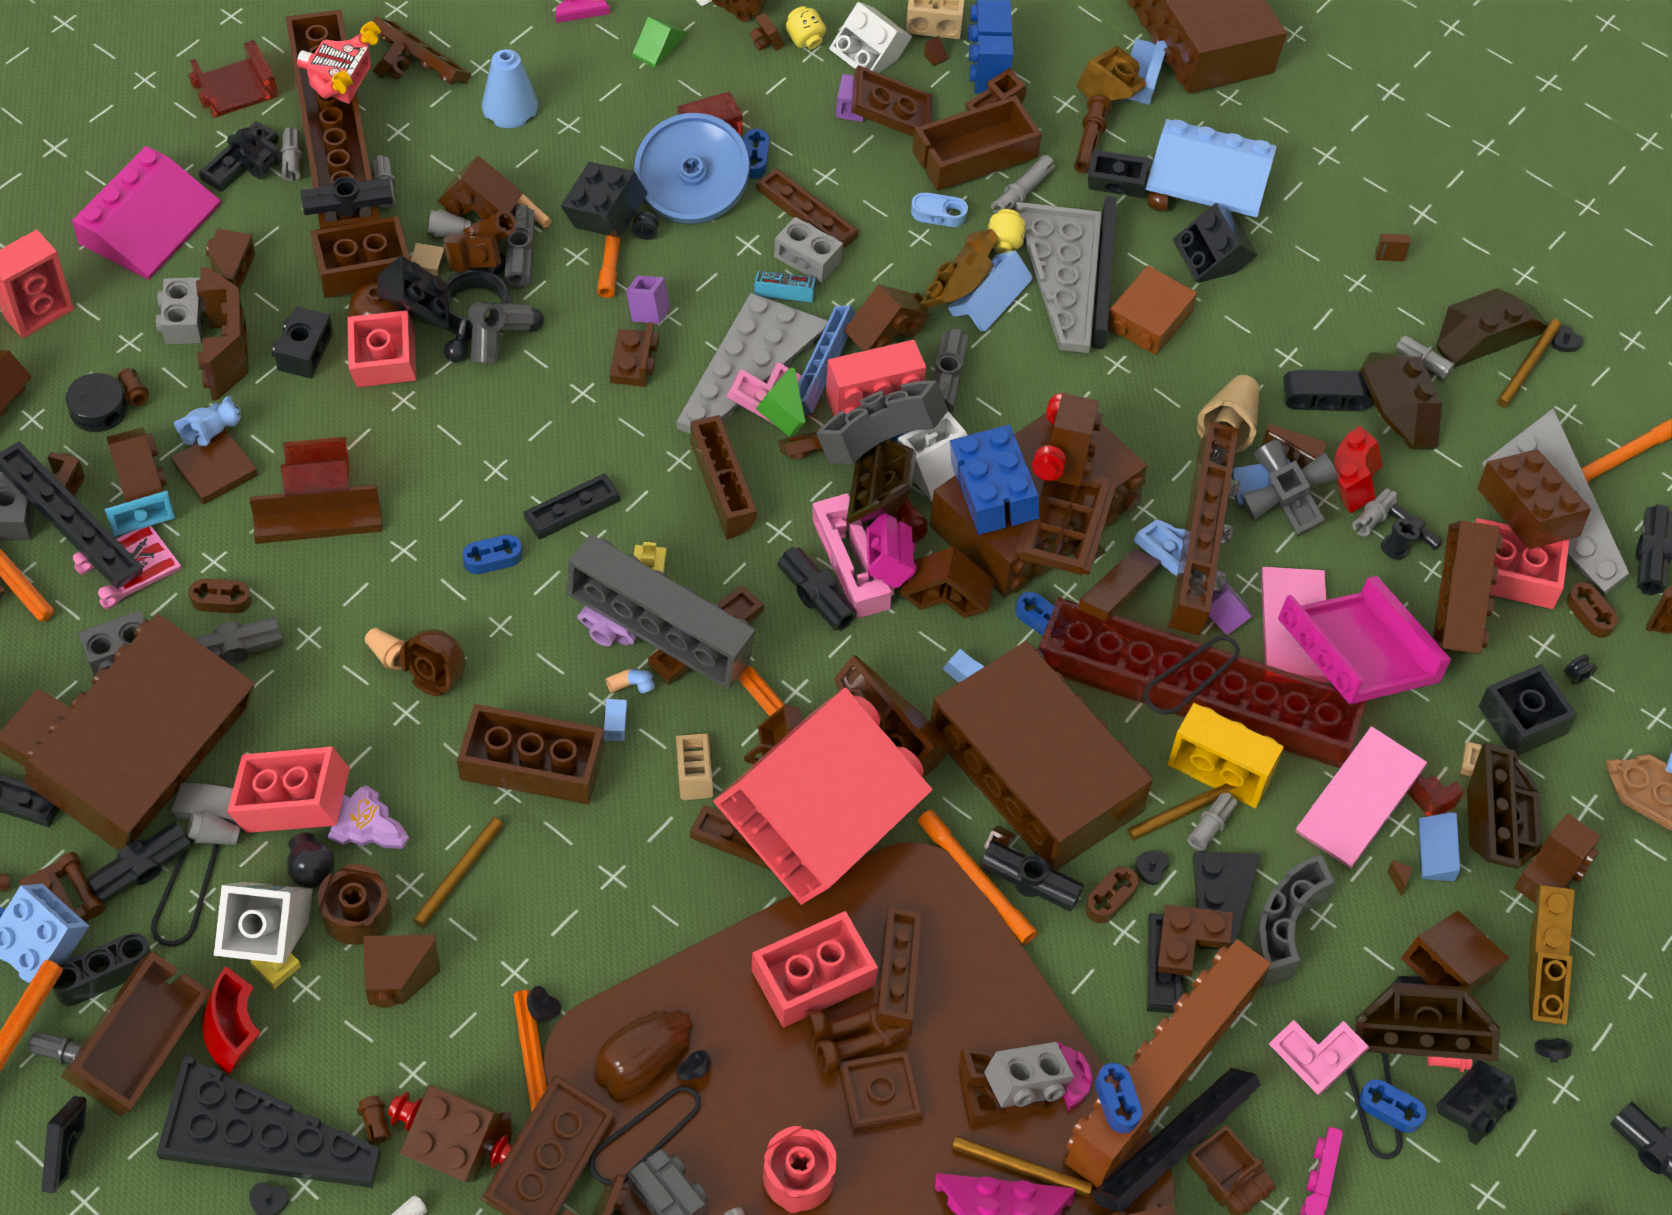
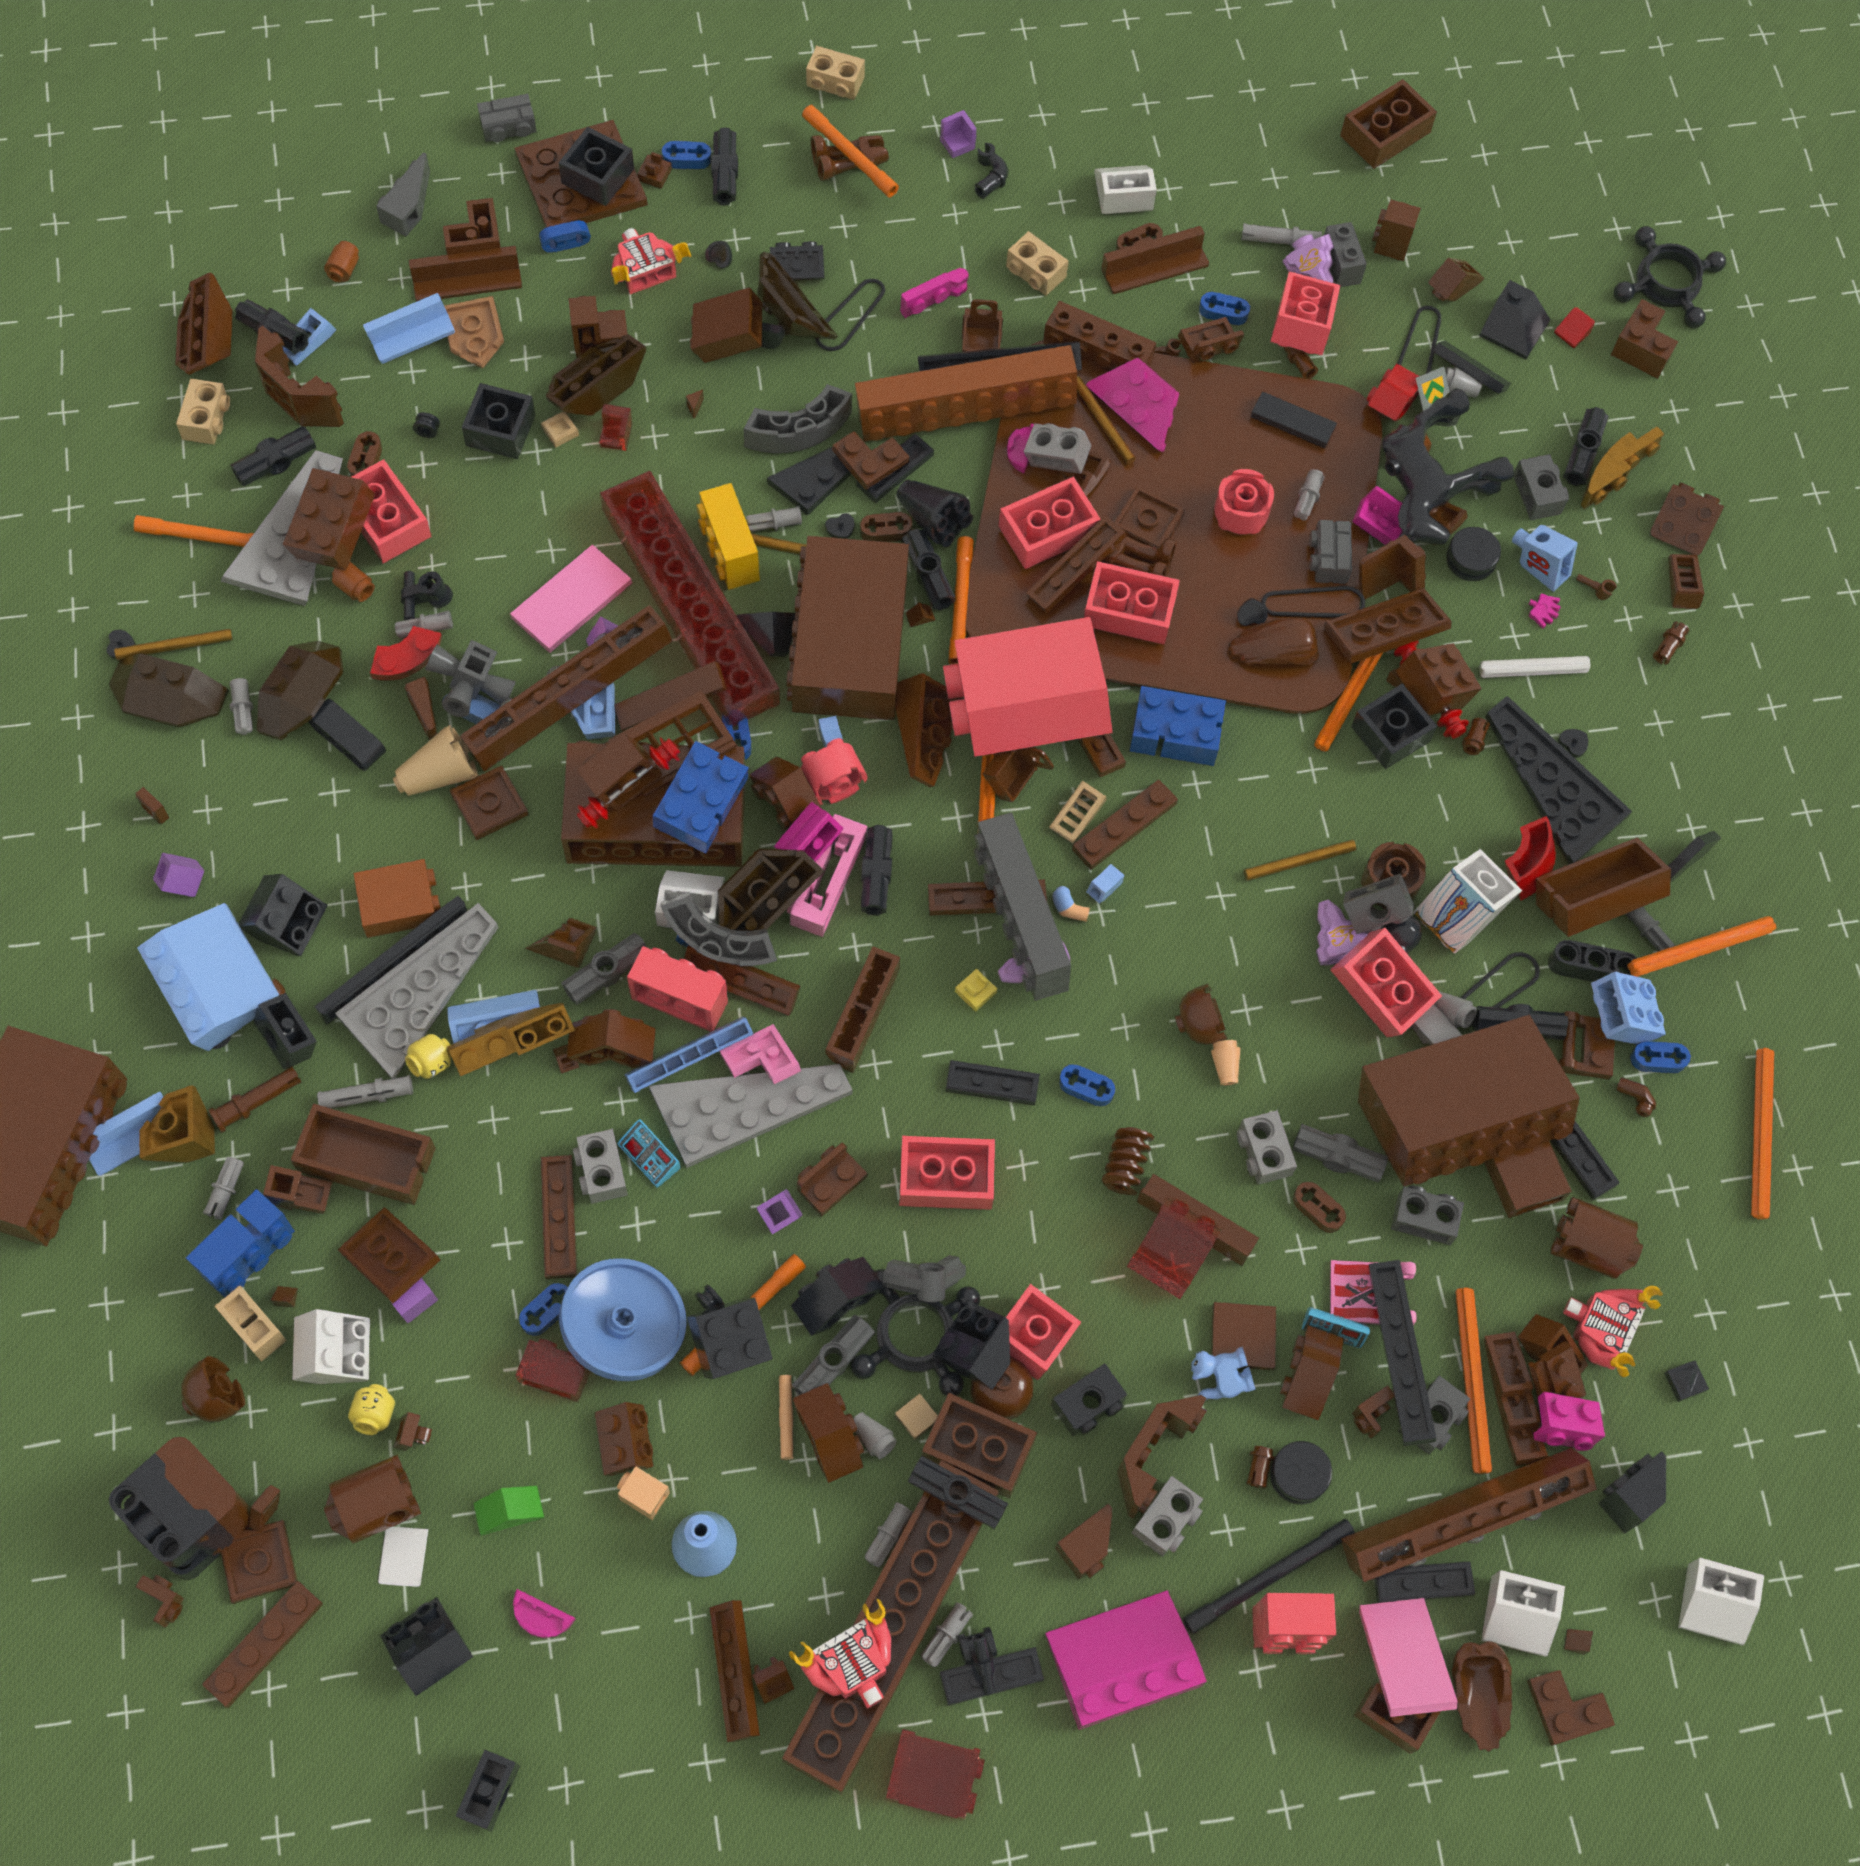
camera: 140 degrees left, 10 degrees up
reddish brown slope [363,935,440,1008] -> none
reddish brown brick [443,233,501,272] -> none
reddish brown brick [457,704,605,805] -> none
reddish brown piece [463,210,517,244] -> none
black piece [527,986,562,1022] -> none
bright green slope [756,368,806,436] -> none
light blue piece [911,192,968,227] -> none
blue beam [1095,1063,1142,1133] -> none
black piece [1143,635,1240,715] -> none
bright pink plate [1269,1020,1369,1096] -> none
dark pink panel [1278,576,1451,704] -> none
bright pink tile [1296,726,1427,869] -> none
blue beam [1359,1080,1426,1133] -> none
medium blue slope [1418,813,1460,882] -> none
reddish brown brick [1433,520,1503,655] -> none
pearl gold slope [1529,885,1575,1025] -> none
none -> medium lavender panel [153,853,204,897]
none -> light grey axle [203,1157,244,1220]
none -> dark orange brick [332,562,375,602]
none -> reddish brown tile [449,765,529,841]
none -> reddish brown slope [524,918,597,968]
none -> reddish brown bracket [595,1402,653,1476]
none -> torso [611,228,692,294]
none -> light nougat brick [617,1466,670,1520]
none -> black slope [735,612,796,657]
none -> black brick [790,1256,885,1336]
none -> coral brick [801,738,868,805]
none -> black cone [897,480,973,548]
none -> coral brick [899,1136,995,1210]
none -> coral brick [998,476,1101,569]
none -> reddish brown plate [1072,779,1178,870]
none -> reddish brown piece [1101,1127,1154,1195]
none -> blue piece [1129,686,1226,766]
none -> black piece [1182,1518,1355,1635]
none -> light grey brick [1237,1110,1297,1185]
none -> dark grey brick [1343,873,1414,934]
none -> black brick [1351,684,1437,769]

